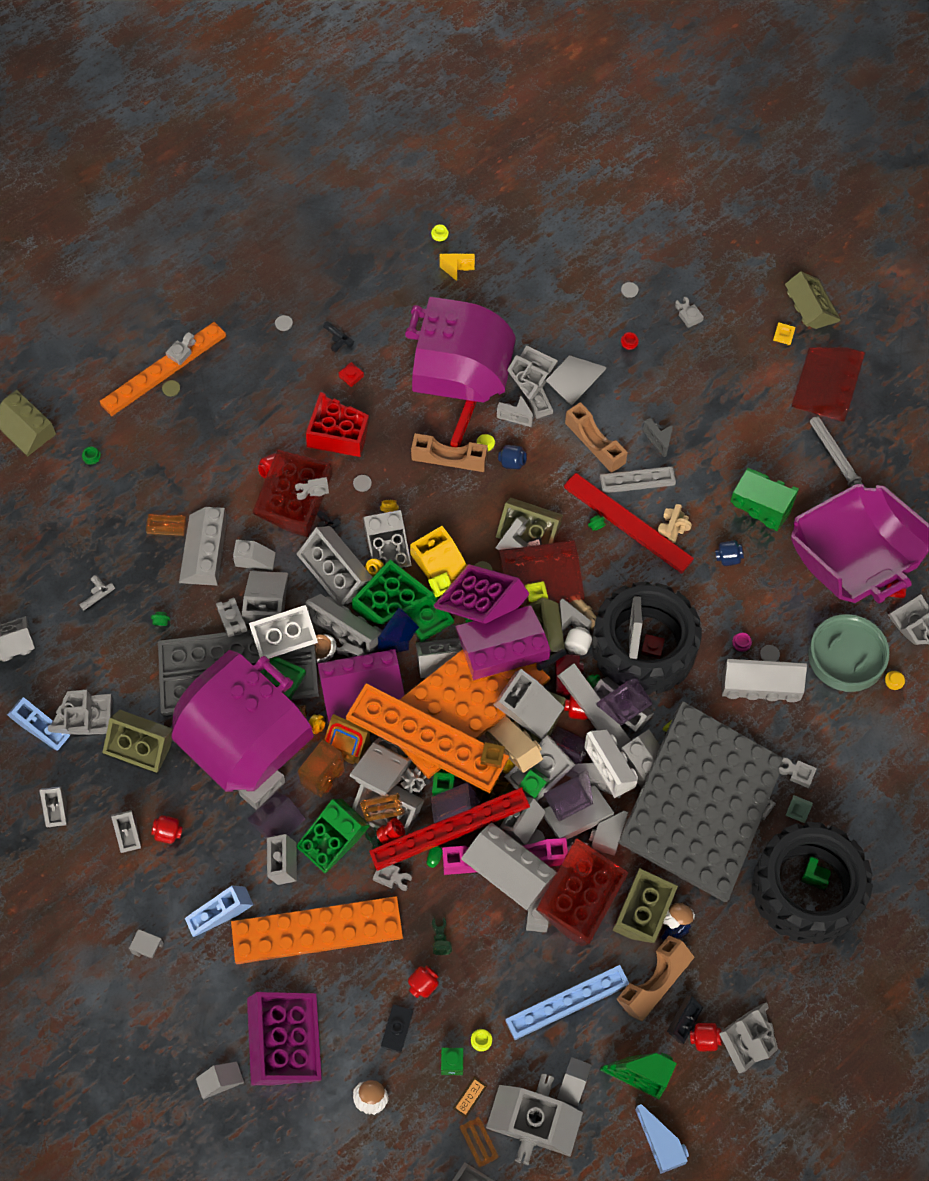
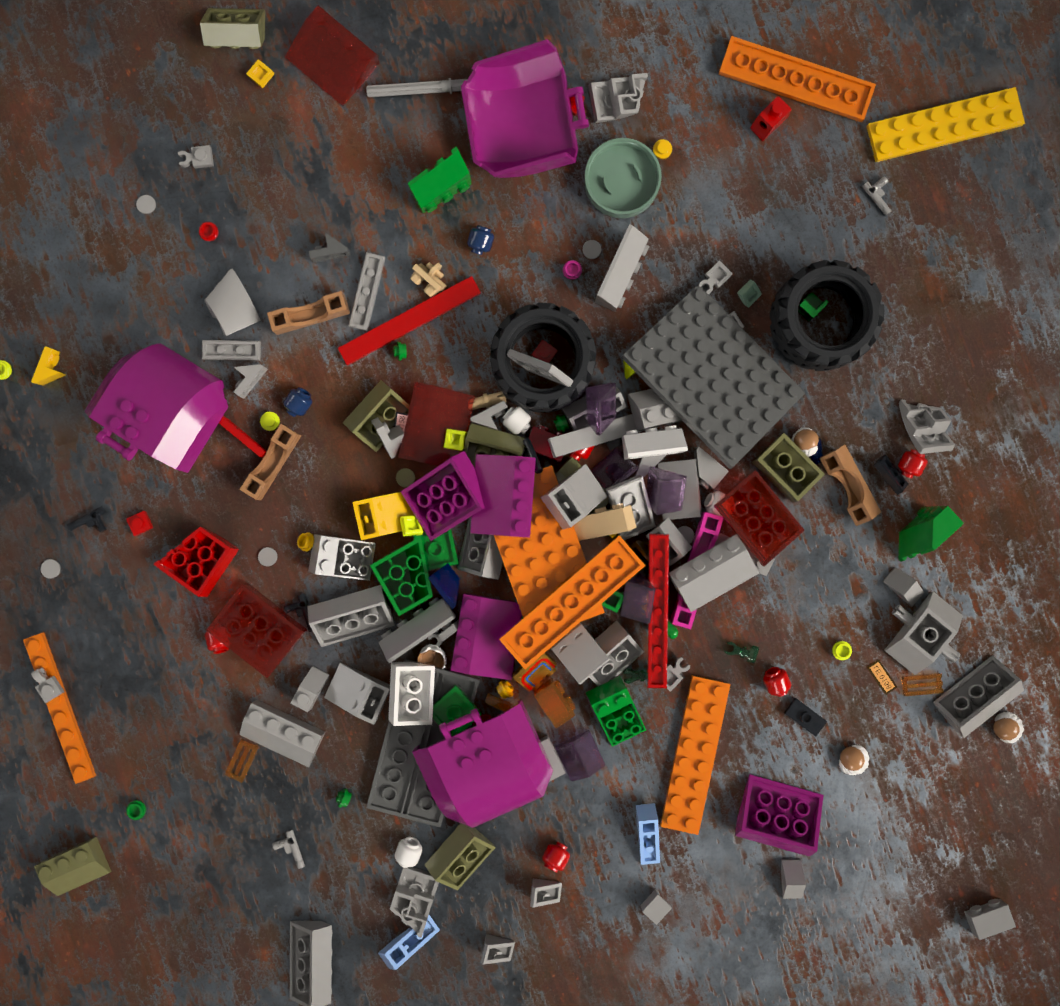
camera: 70 degrees left, 25 degrees up
olive piece [162,380,180,397] -> none
light grey plate [216,598,247,637] -> none
light grey brick [267,834,297,885] -> none
light grey plate [295,477,329,500] -> none
clear orange tile [360,793,405,822] -> none
yellow plate [365,558,384,577] -> none
red wheel [376,818,405,845] -> none
light grey gear [401,767,426,794] -> none
green brick [441,1048,463,1075] -> none
pearl gold tile [480,742,505,768] -> none
light blue plate [505,965,629,1040] -> none
light grey slope [507,345,558,401] -> none
green brick [519,768,550,798] -> none
light blue slope [635,1104,689,1174] -> none
none -> white head [395,837,422,868]

